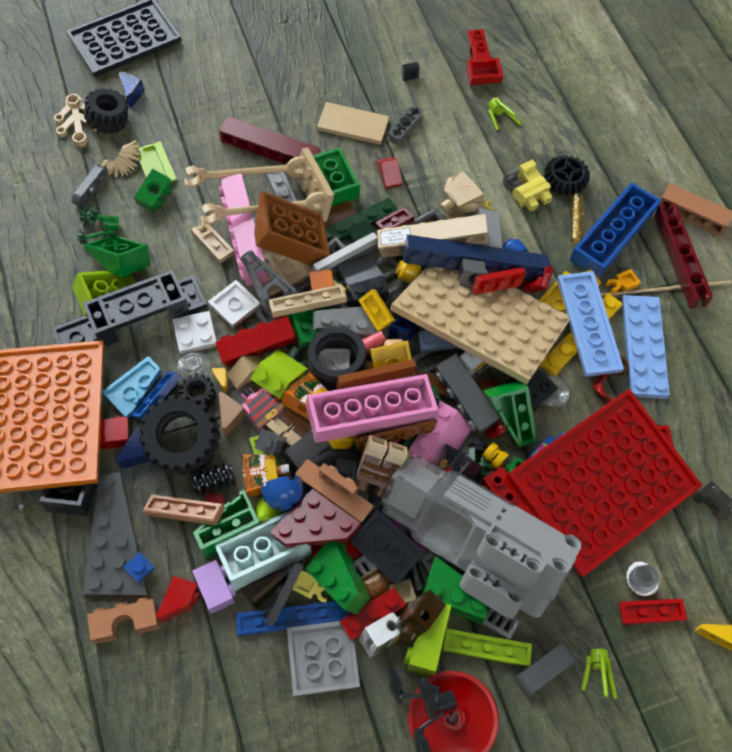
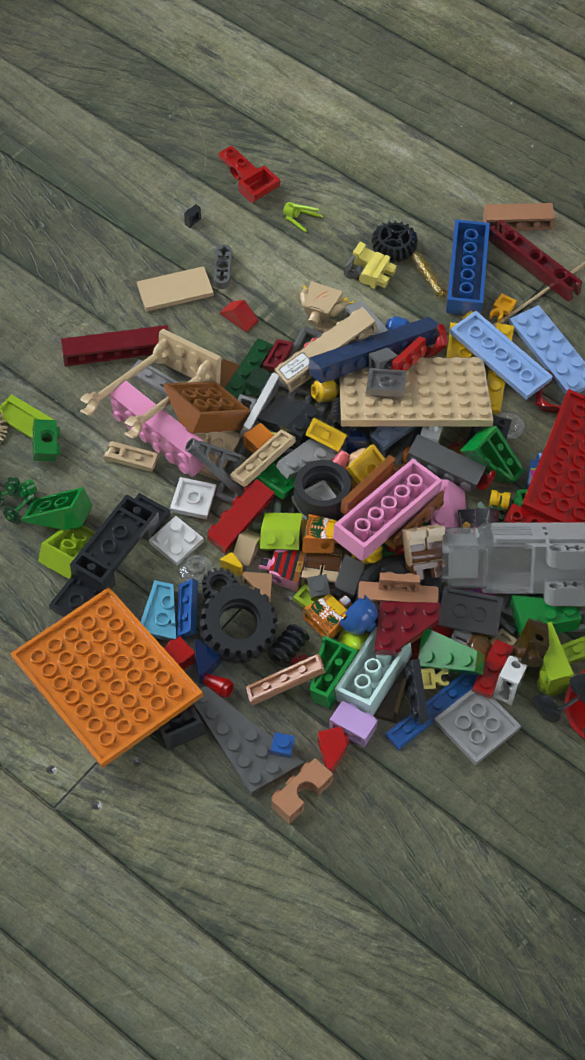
camera: 30 degrees left, 5 degrees down
green slope [313,147,360,207] -> none
black plate [468,438,488,453] -> none
none -> red cone [203,674,234,698]
none -> flat silver plate [366,368,407,398]

